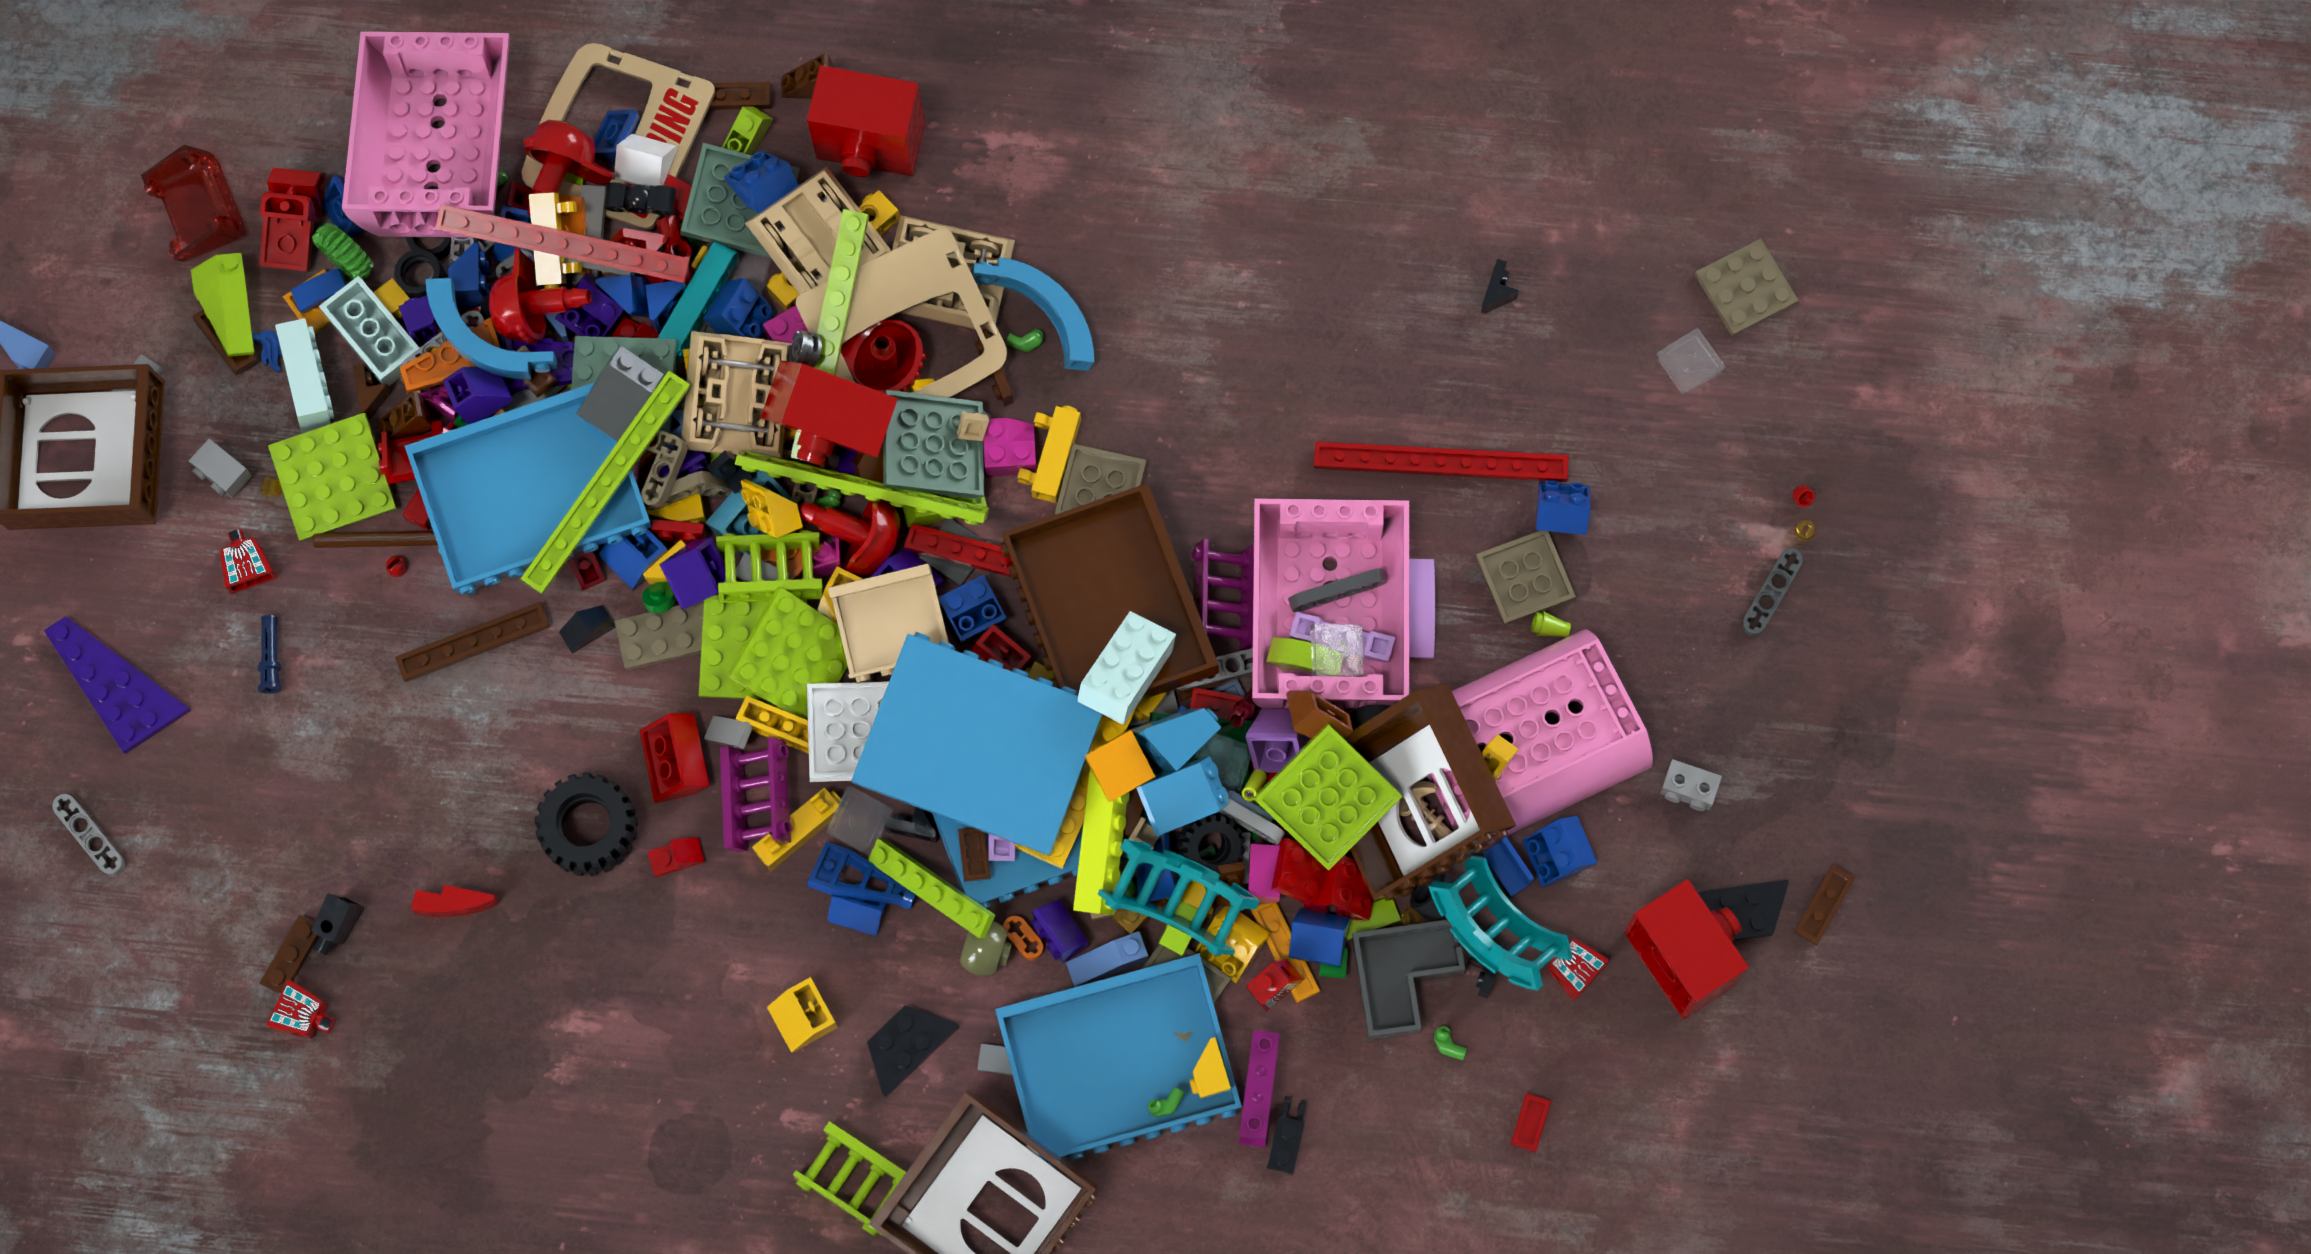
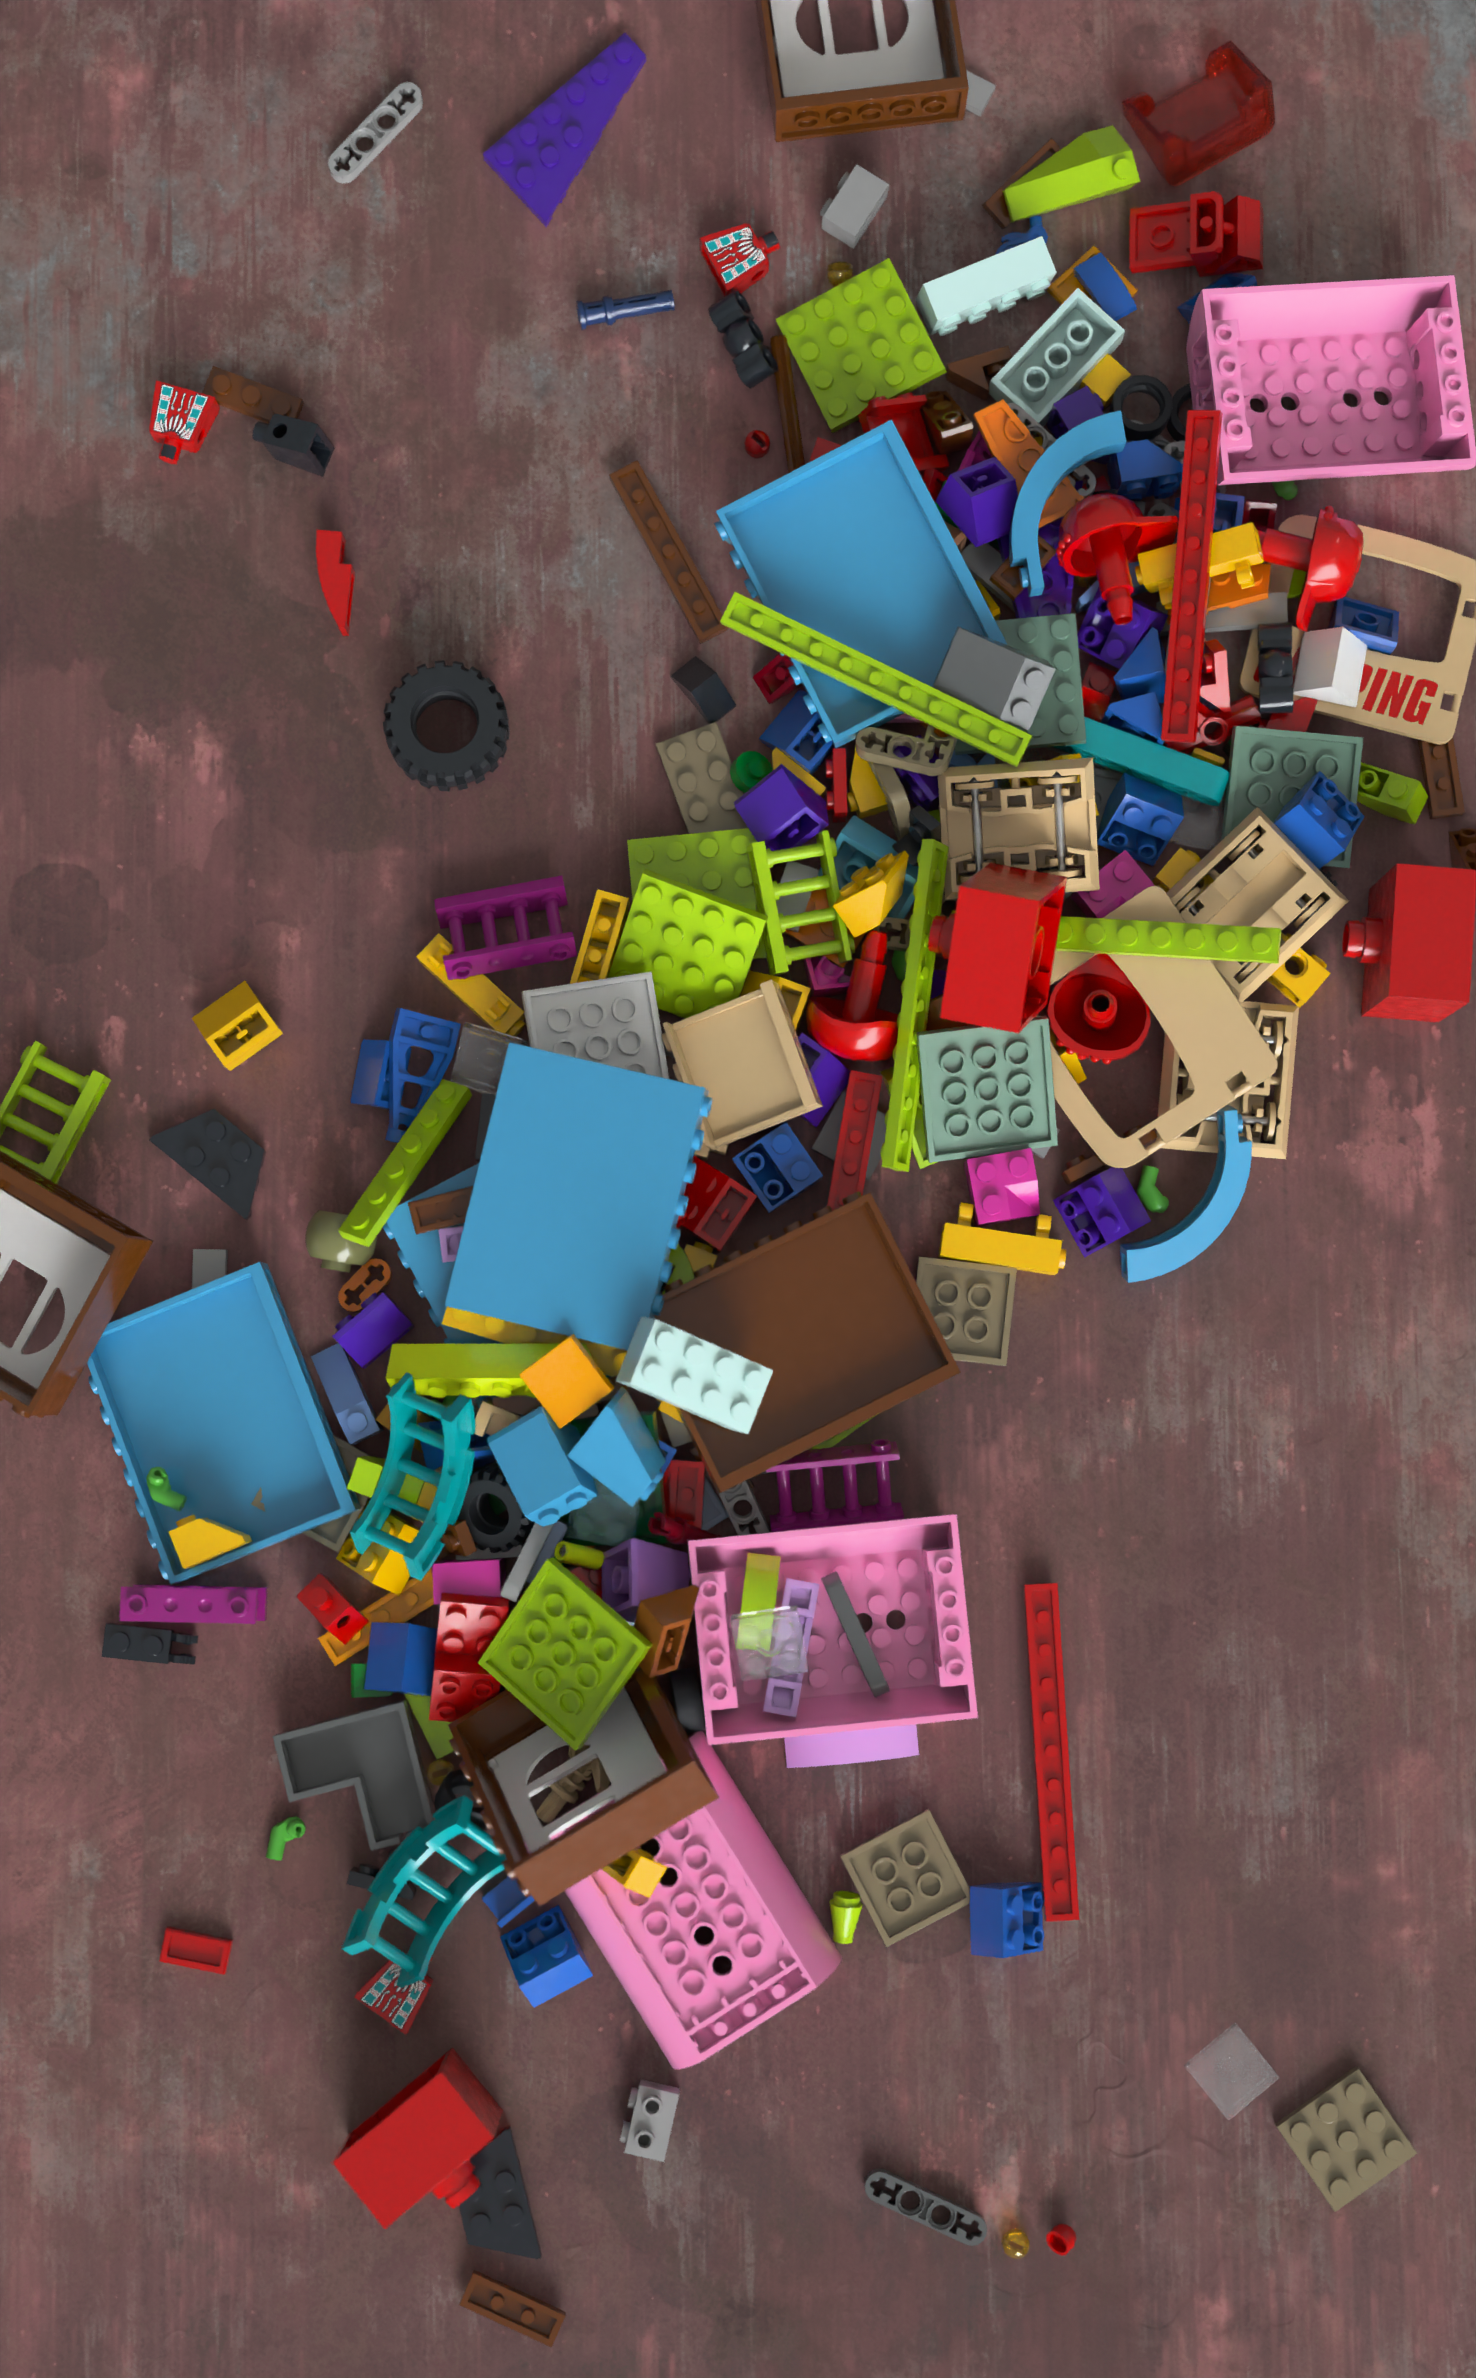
camera: 75 degrees right, 10 degrees up
bright green gear [312,223,374,280] -> none
red slope [639,713,710,803] -> none
red slope [647,837,705,878] -> none
light grey tile [704,715,753,749] -> none
flat silver wheel [789,330,822,368] -> none
tan tile [957,411,989,441] -> none
black slope [1481,259,1518,314] -> none
none -> black piece [708,290,778,389]
none -> dark purple slope [1053,1167,1151,1258]

